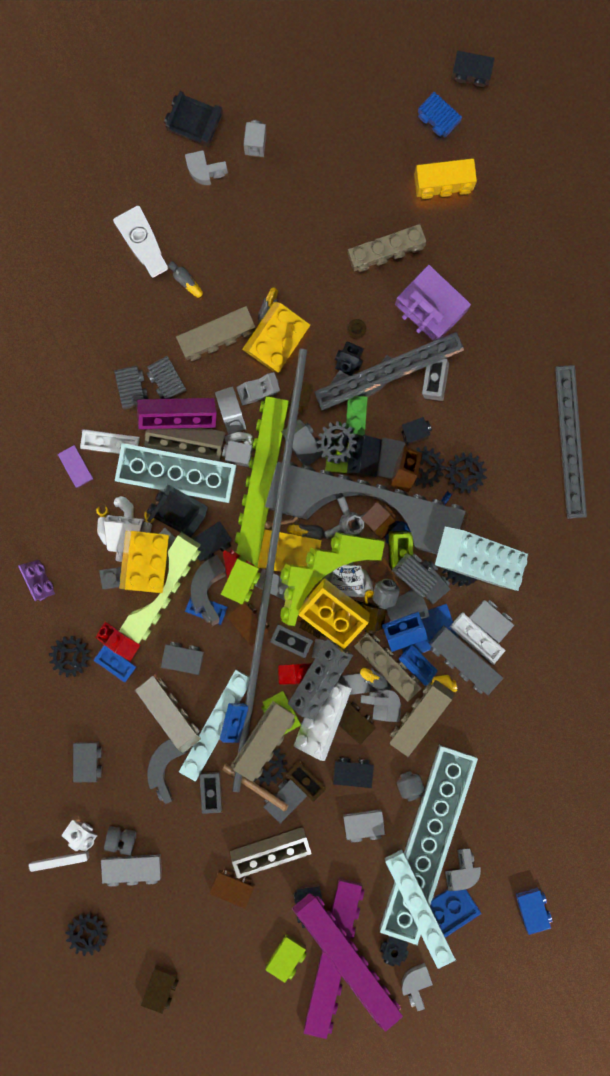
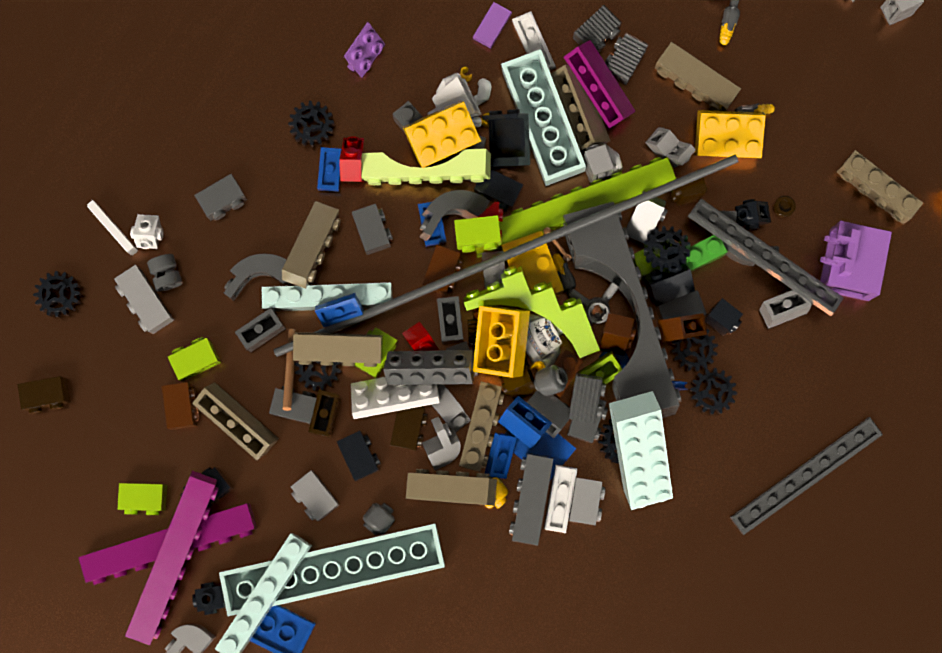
camera: 60 degrees right, 5 degrees down
light grey brick [215,387,246,435] -> none
piece [360,668,391,690] -> none
light grey brick [445,849,481,891] -> none
none -> lime brick [168,337,221,382]

